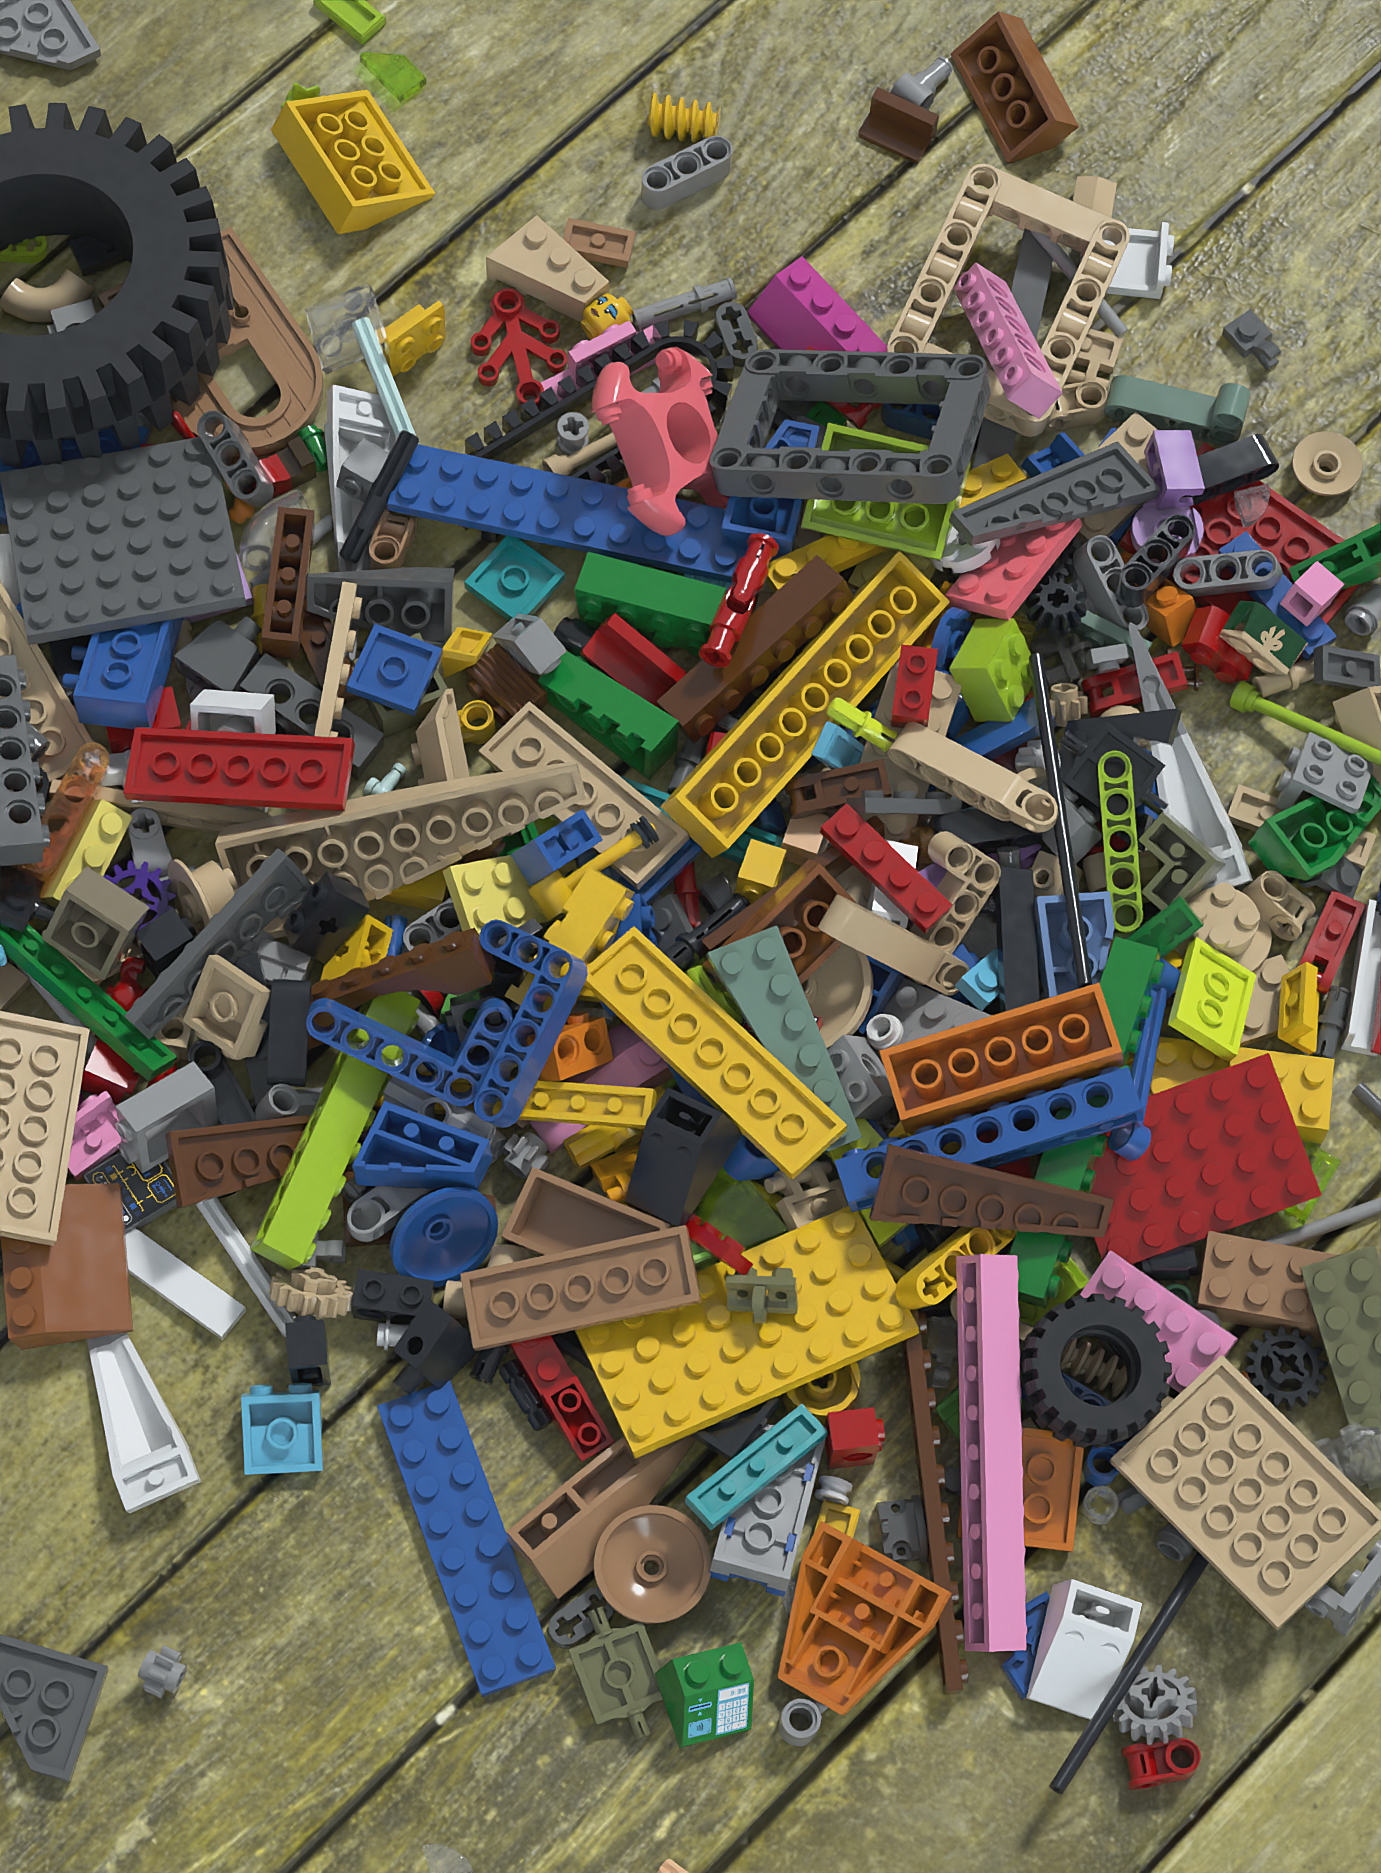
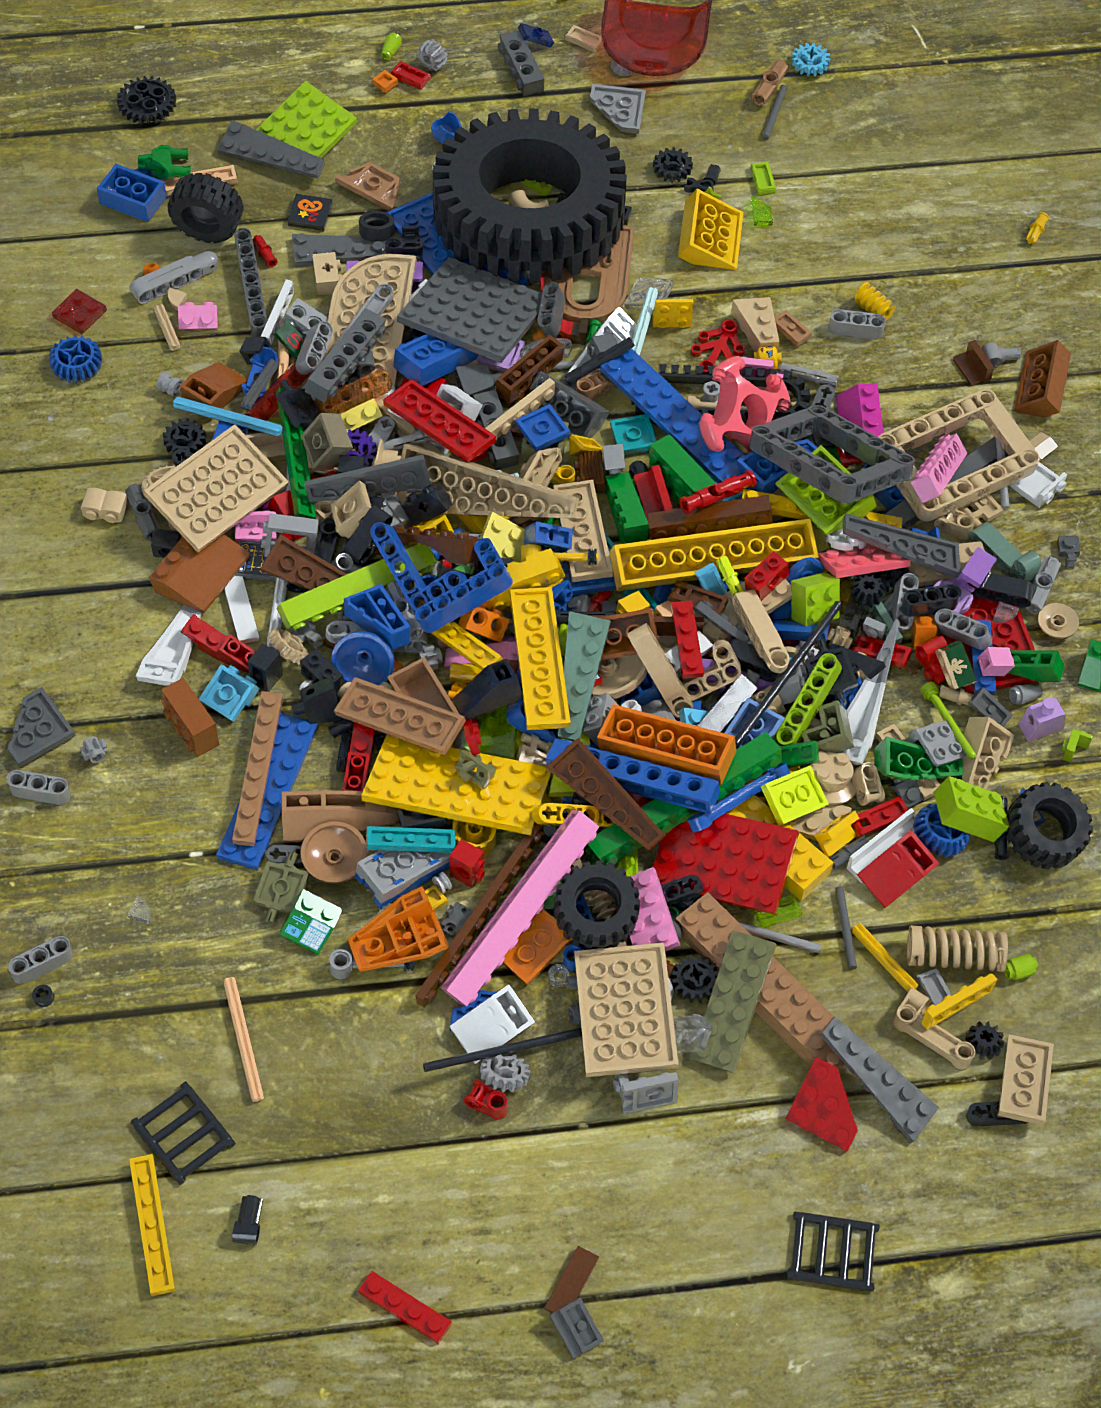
camera: 40 degrees right, 10 degrees down
none -> light grey beam [6,770,71,805]
none -> dark orange brick [160,678,219,757]
none -> red slope [181,614,256,673]
none -> medium nougat plate [232,691,283,846]
none -> light grey pin [383,429,432,451]
none -> black gear [653,147,693,183]
none -> black beam [661,875,704,906]
none -> black bar [684,164,721,193]
none -> light grey piece [1025,556,1061,614]

